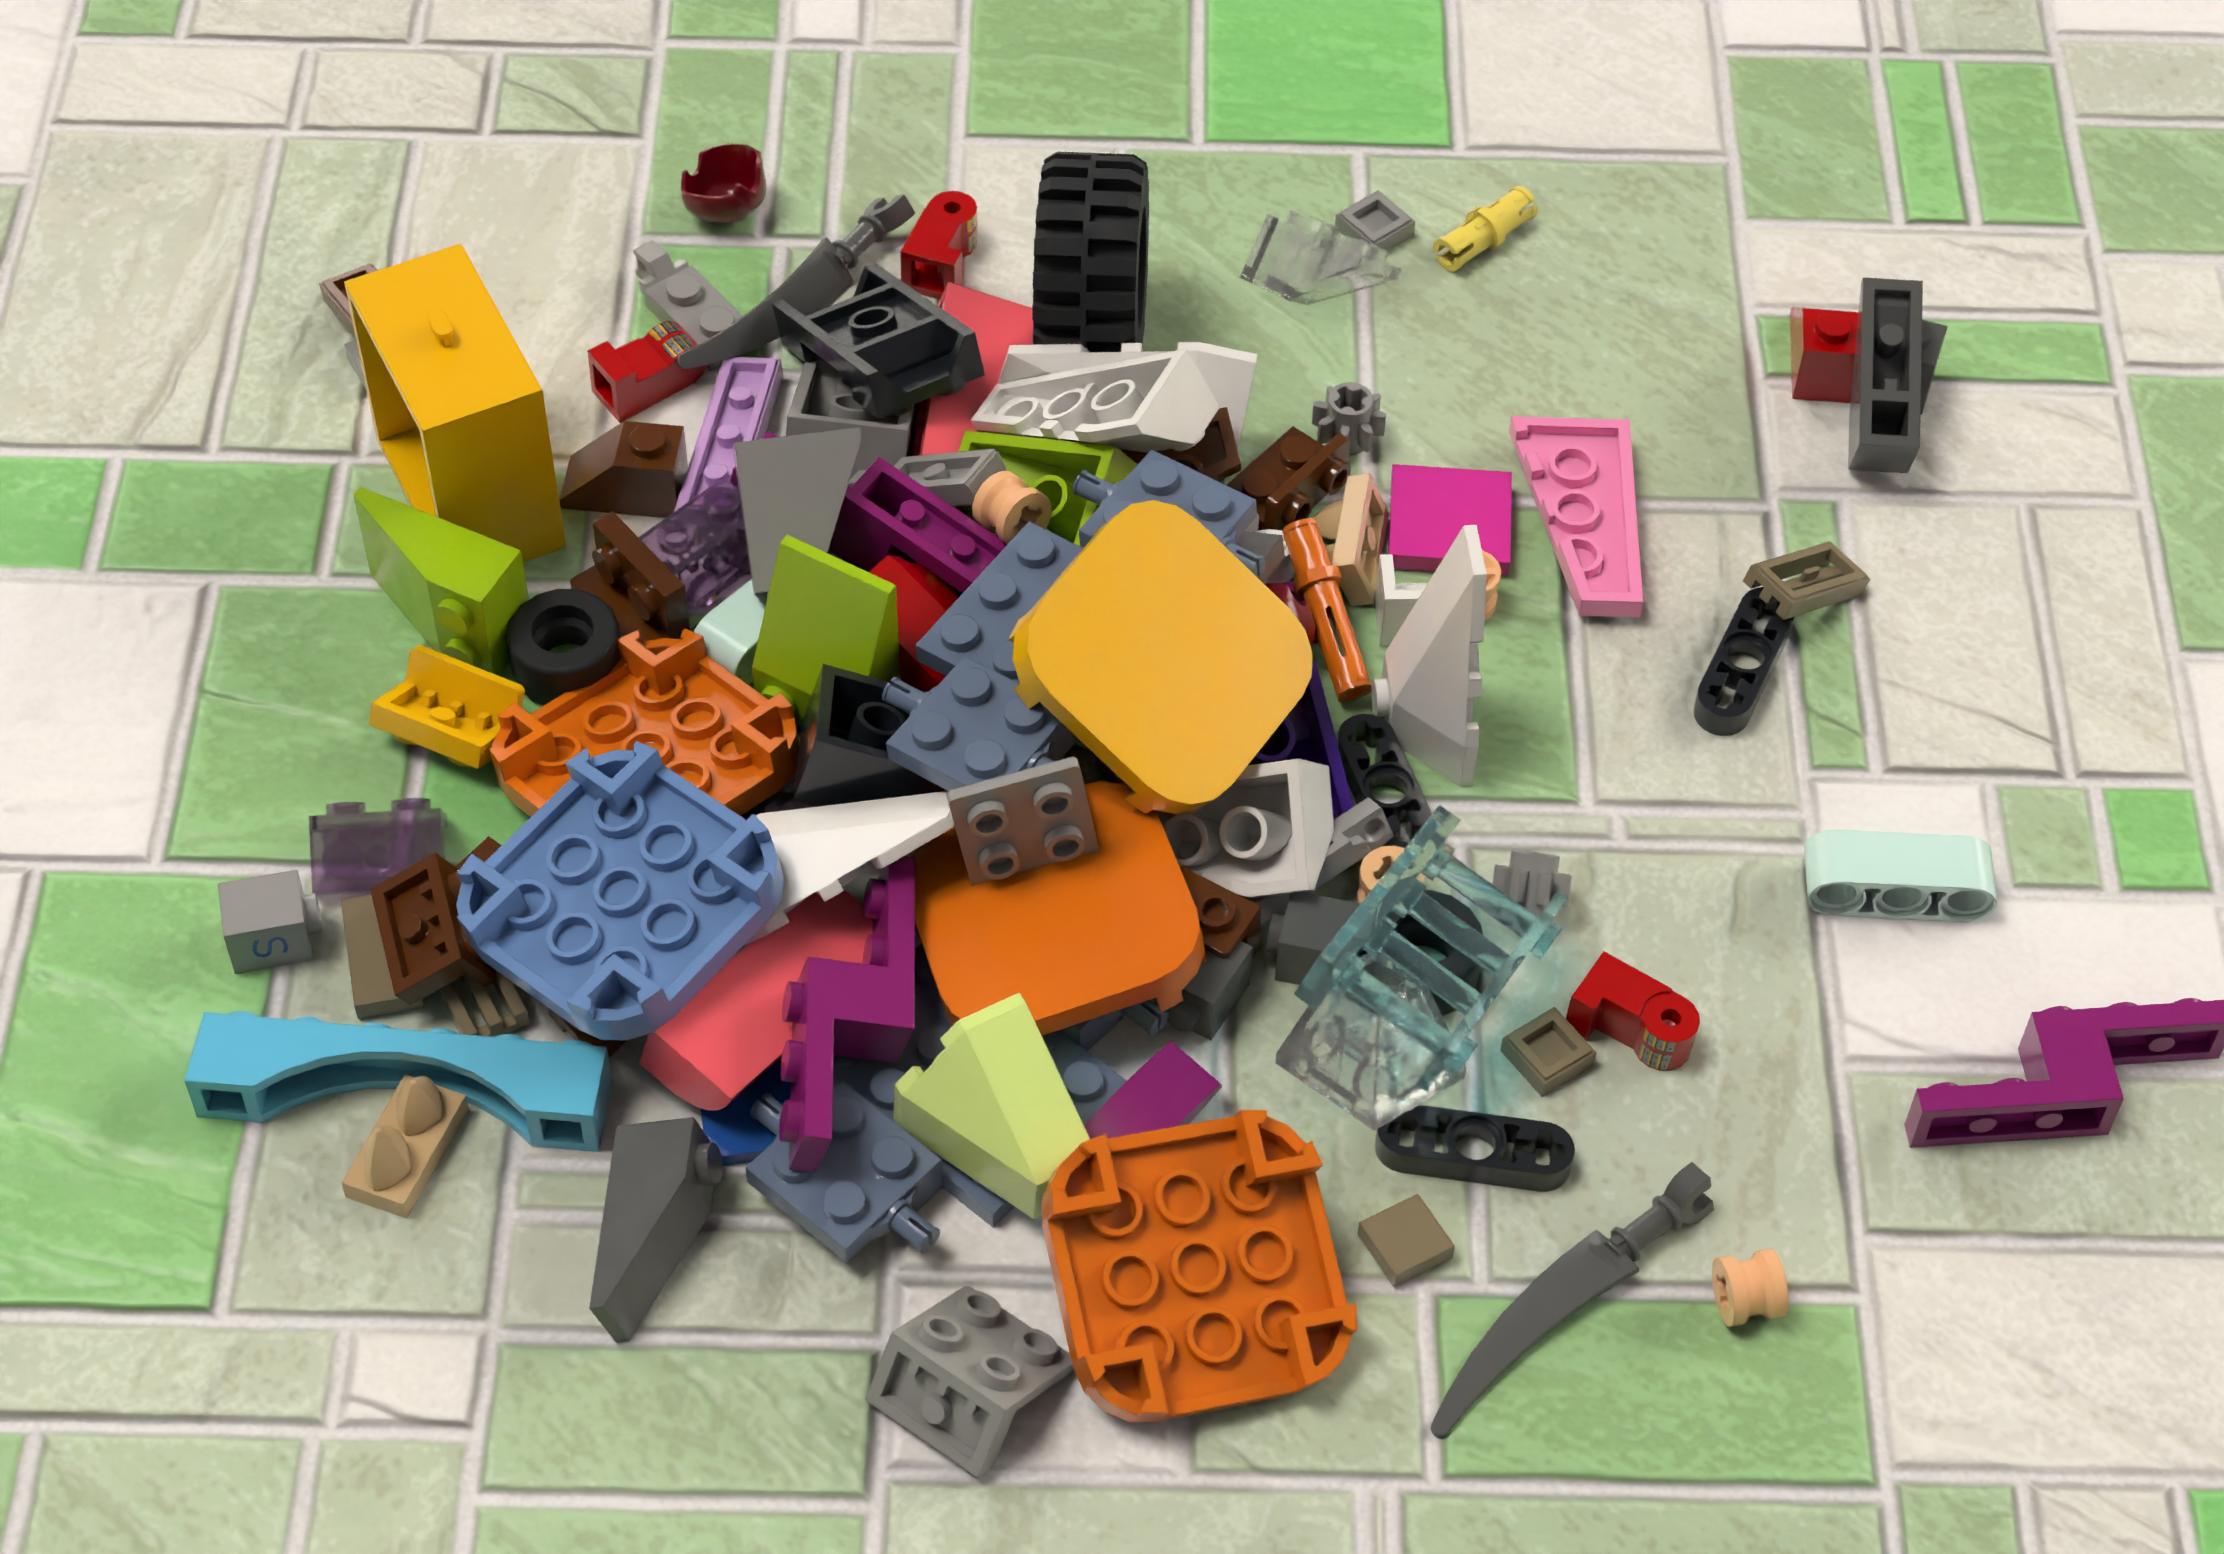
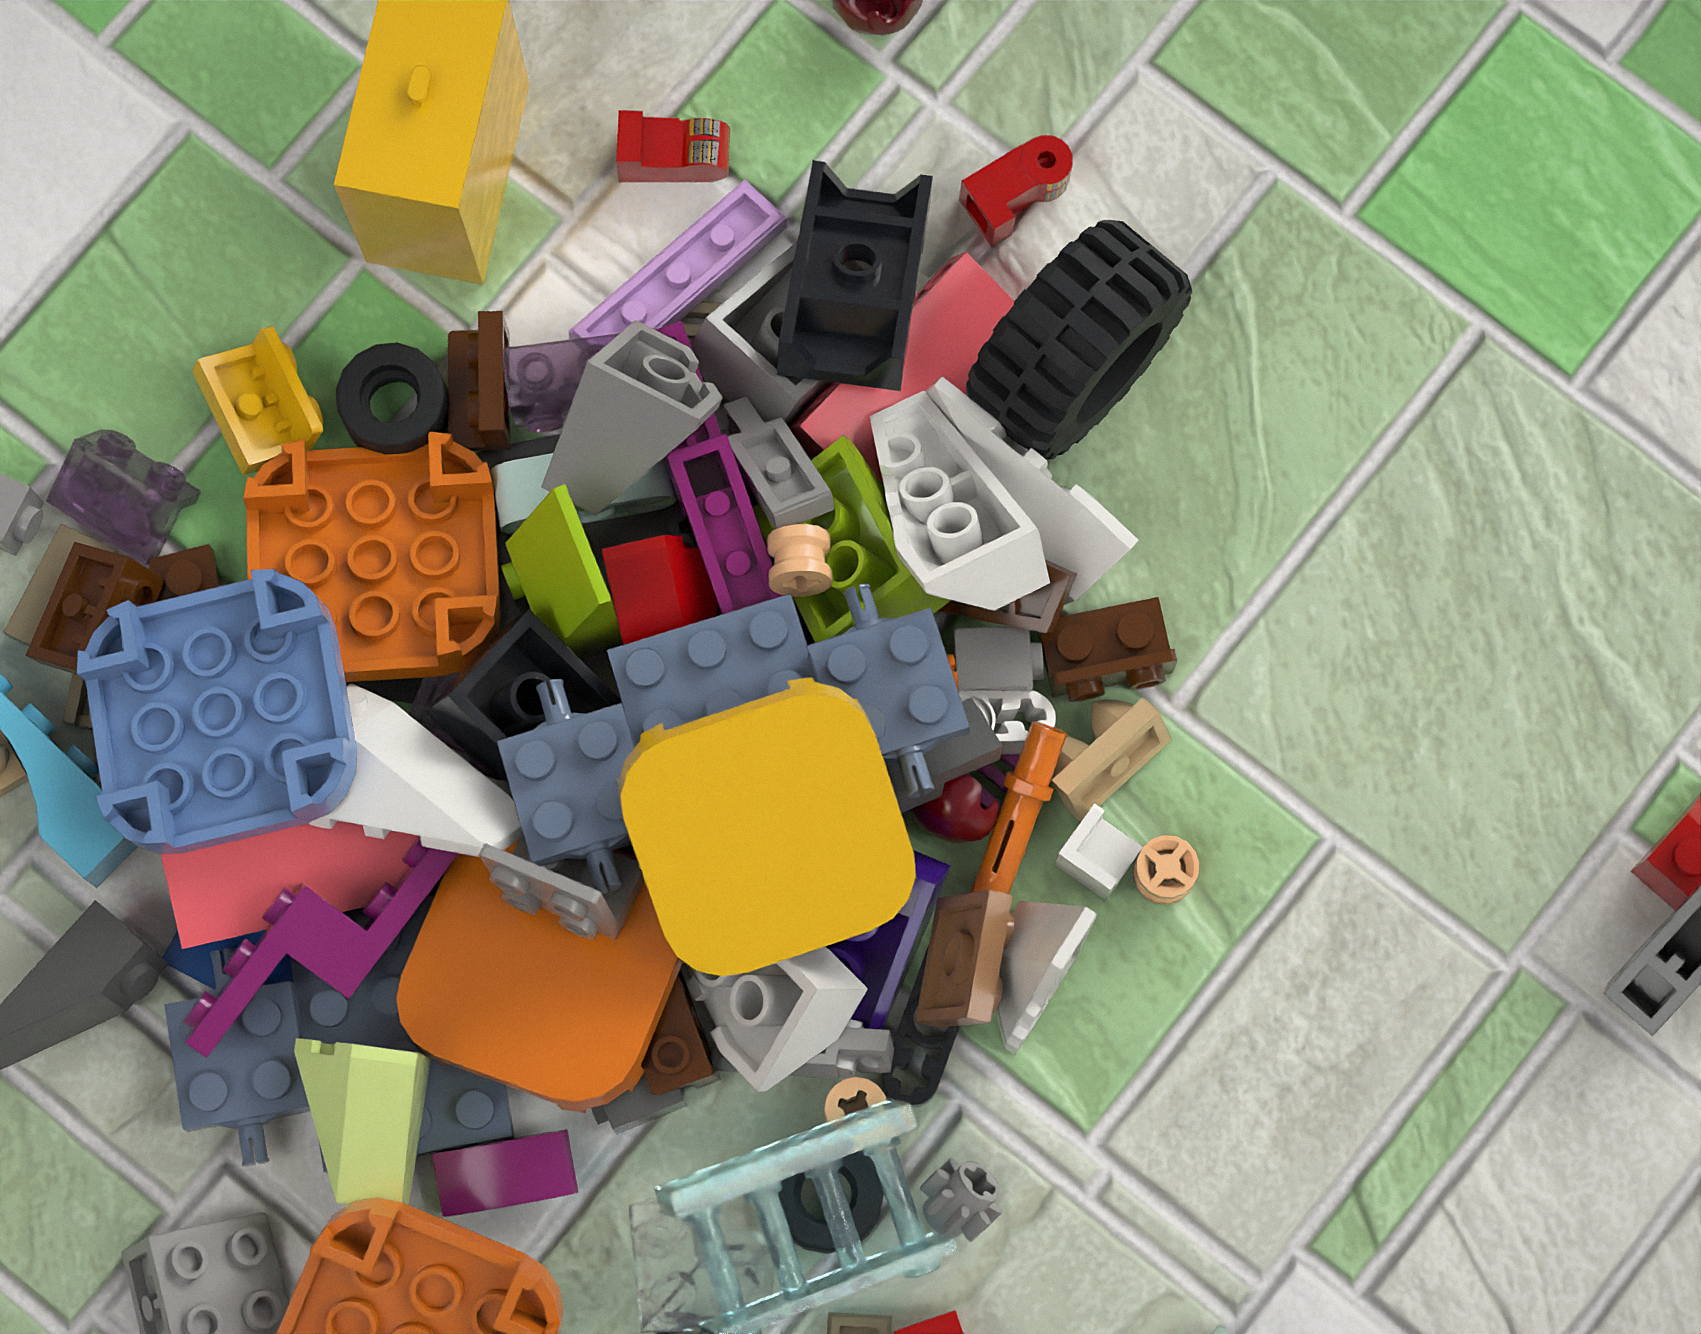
camera: 40 degrees right, 25 degrees up
lime slope [353,486,529,676] -> none
reddish brown slope [559,421,688,519] -> none
light grey hinge [633,240,743,371] -> none
dark grey sword [677,194,915,369] -> none
clear slope [1240,210,1402,305] -> none
dark grey brick [1266,892,1369,995] -> none
light grey gear [1312,382,1387,455] -> none
light grey tile [1335,190,1415,260] -> none
dark pink tile [1388,464,1512,577] -> none
light yellow pin [1433,186,1538,272] -> none
bright pink wing [1509,416,1643,618] -> none
black beam [1693,587,1794,736] -> none
dark tan tile [1743,542,1870,620] -> none
none -> medium nougat plate [915,889,1014,1028]

